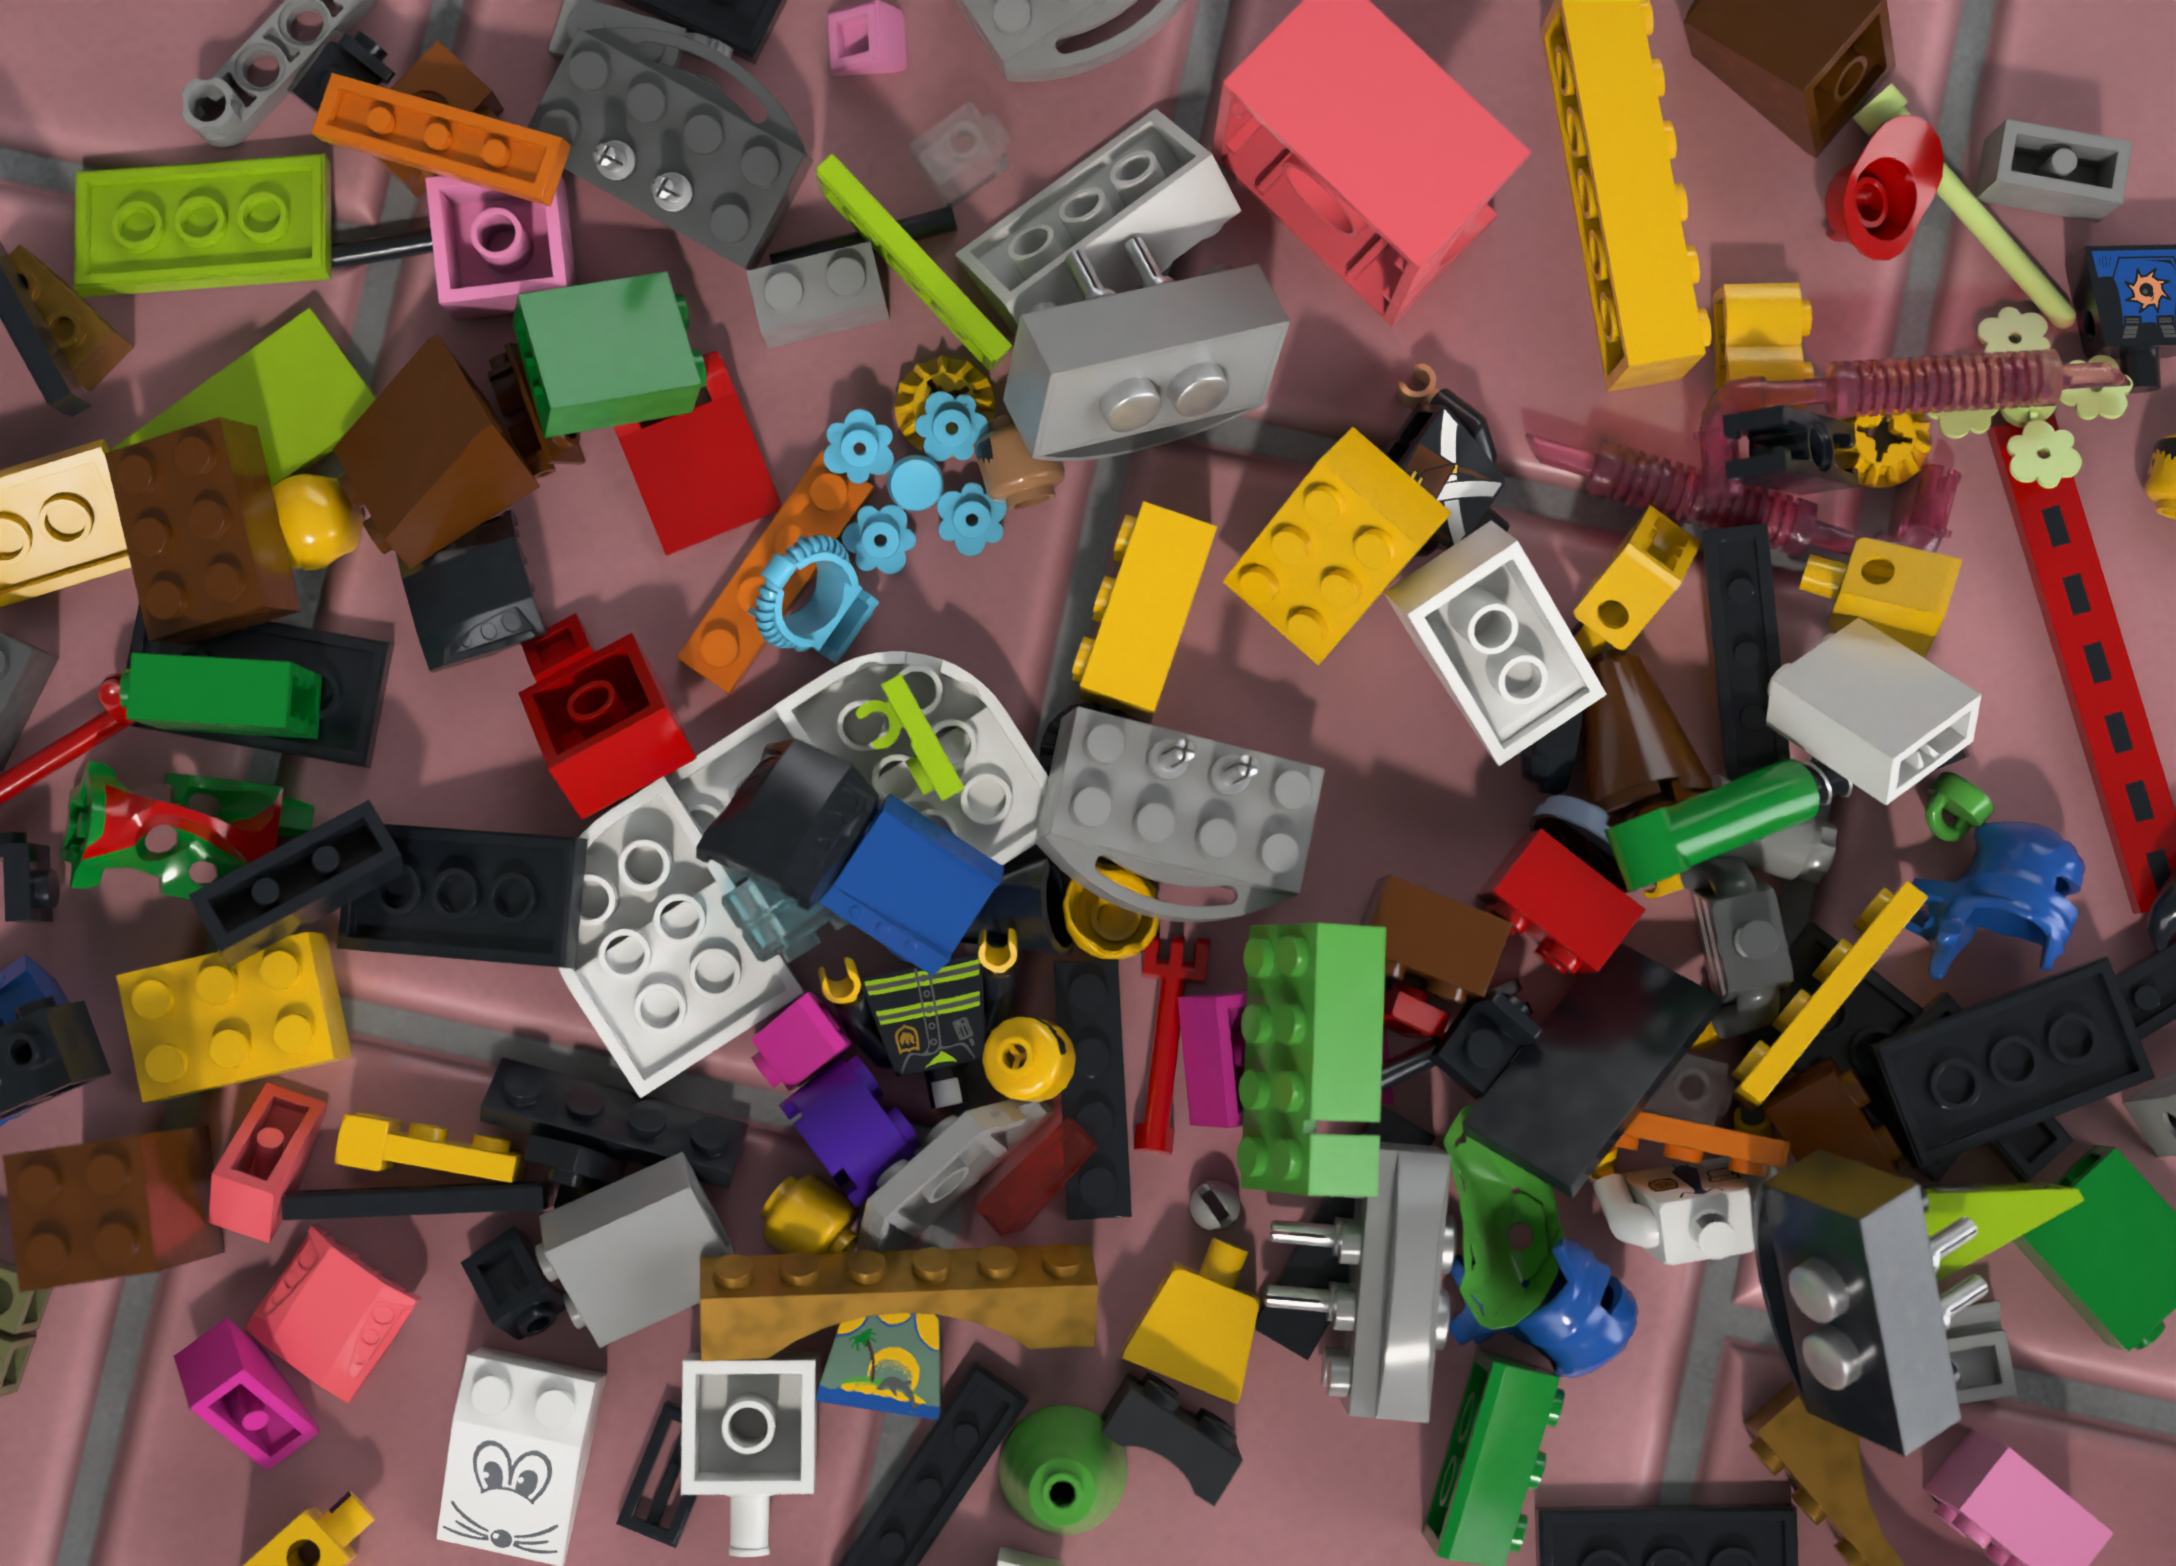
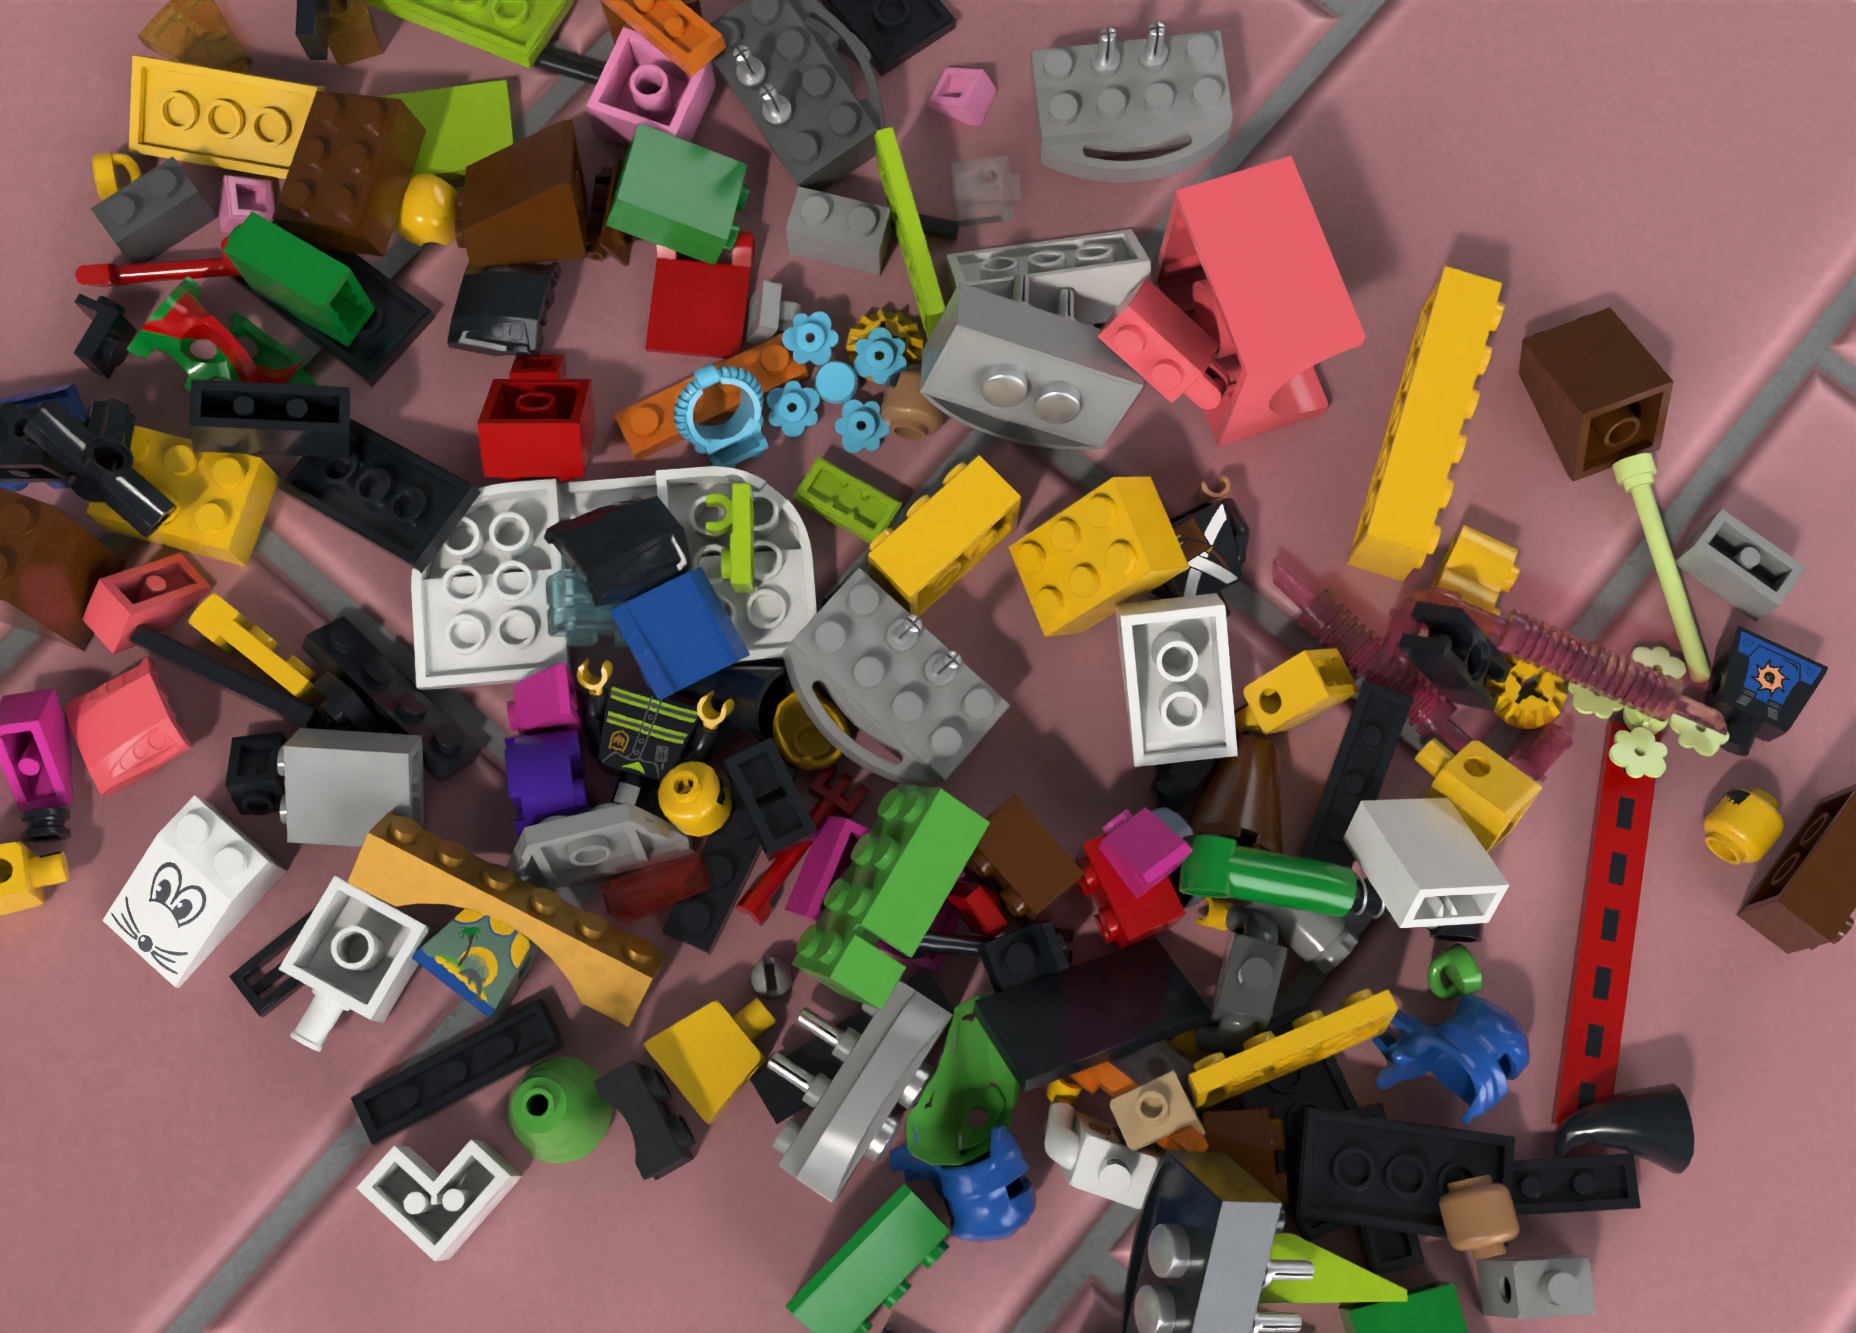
camera: 30 degrees right, 10 degrees down
yellow head [760,1174,858,1254] -> none
red piece [1825,115,1944,261] -> none
none -> black bush [21,808,71,843]
none -> black piece [22,398,177,538]
none -> bright pink slope [217,175,276,233]
none -> black brick [724,738,817,861]
none -> light grey tile [746,280,801,345]
none -> lime plate [793,456,903,544]
none -> coral brick [1097,278,1230,409]
none -> dark pink slope [1098,807,1193,899]
none -> tan bracket [1110,1071,1206,1151]
none -> medium nougat head [1439,1175,1520,1261]

